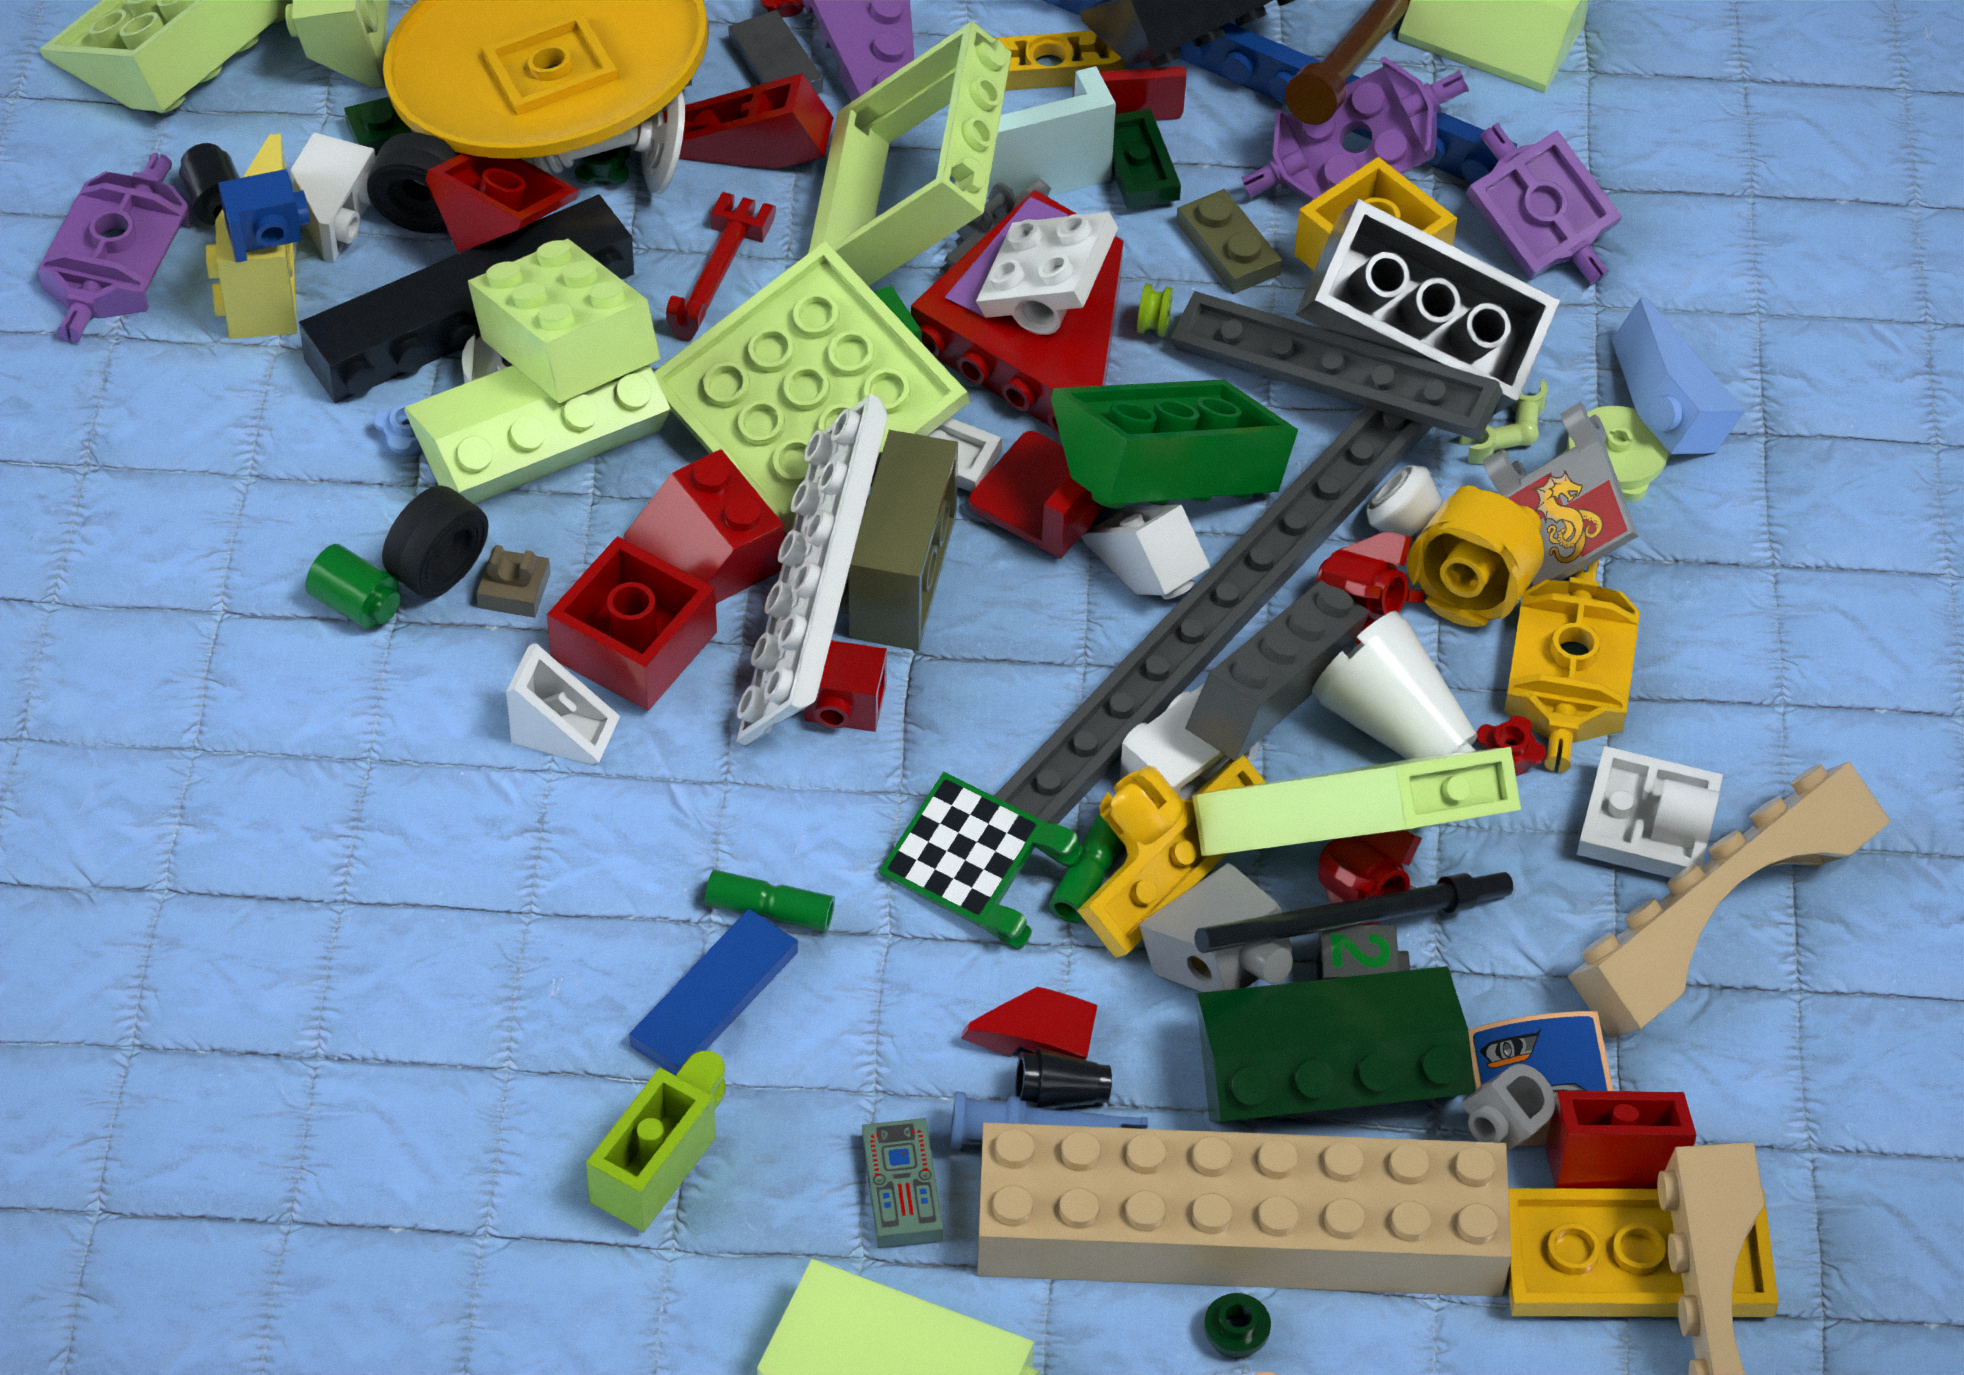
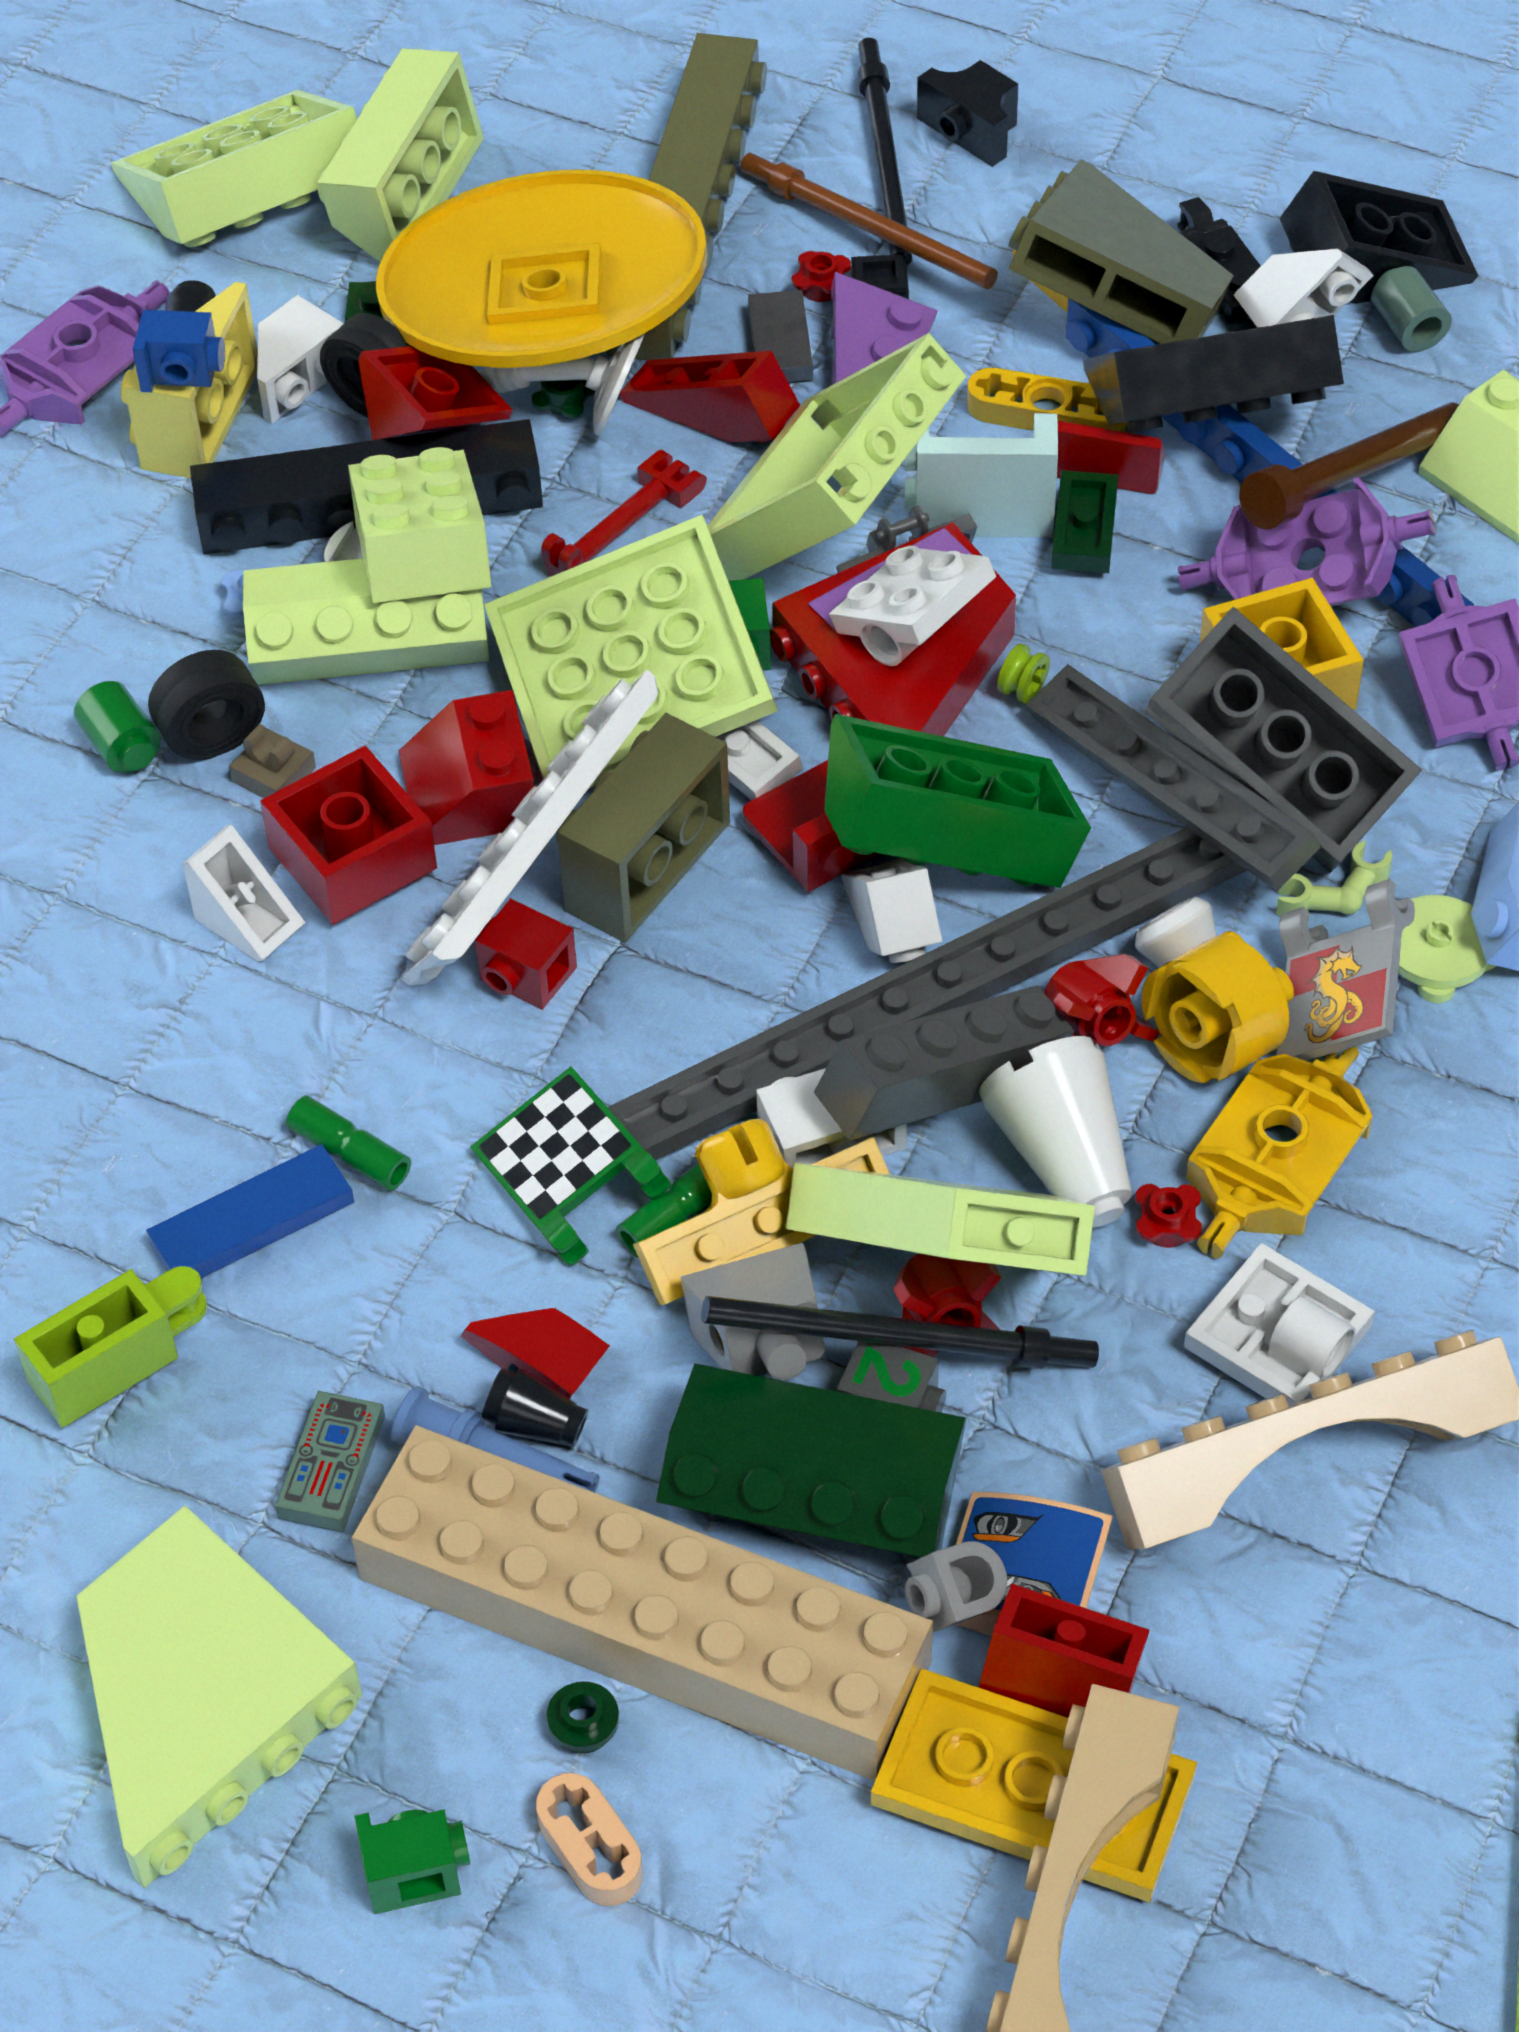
camera: 25 degrees right, 0 degrees up
olive plate [1176,189,1282,294] -> none

